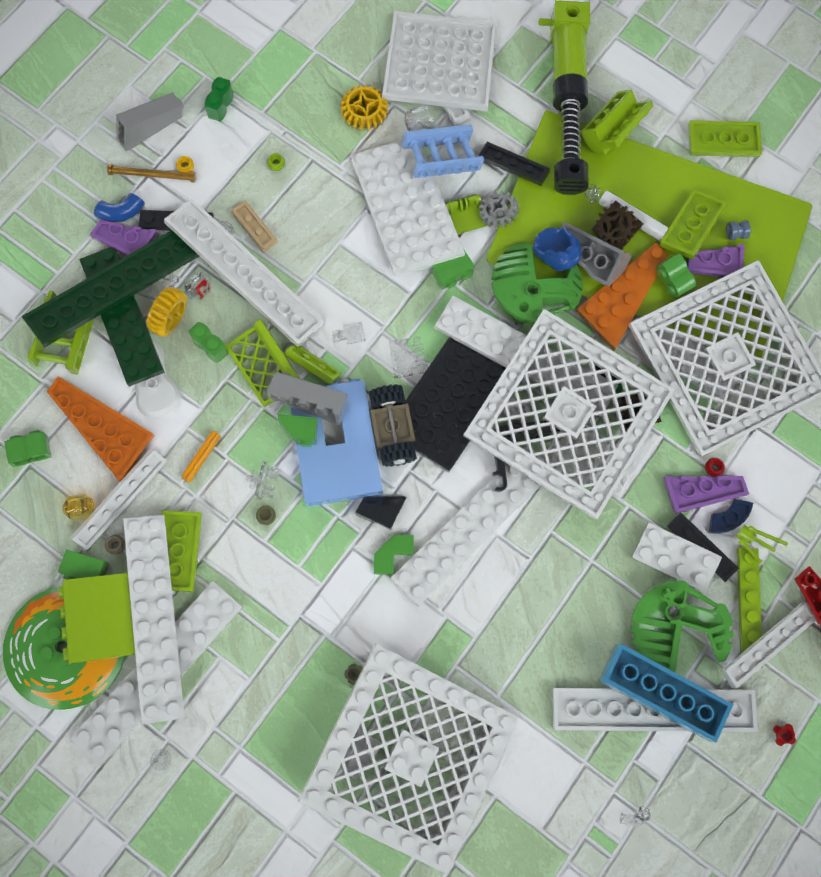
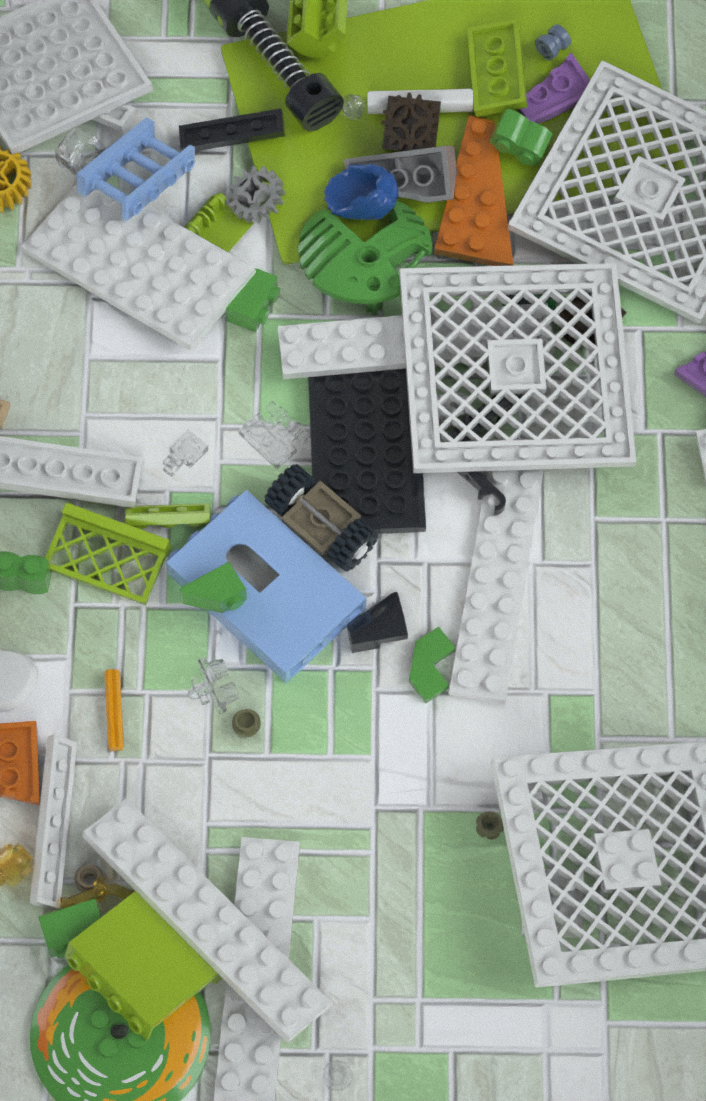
camera: 30 degrees left, 10 degrees down
lime plate [161,510,203,592] -> none
light grey wedge [266,372,349,425] -> none
none -> clear yellow piece [60,874,135,909]

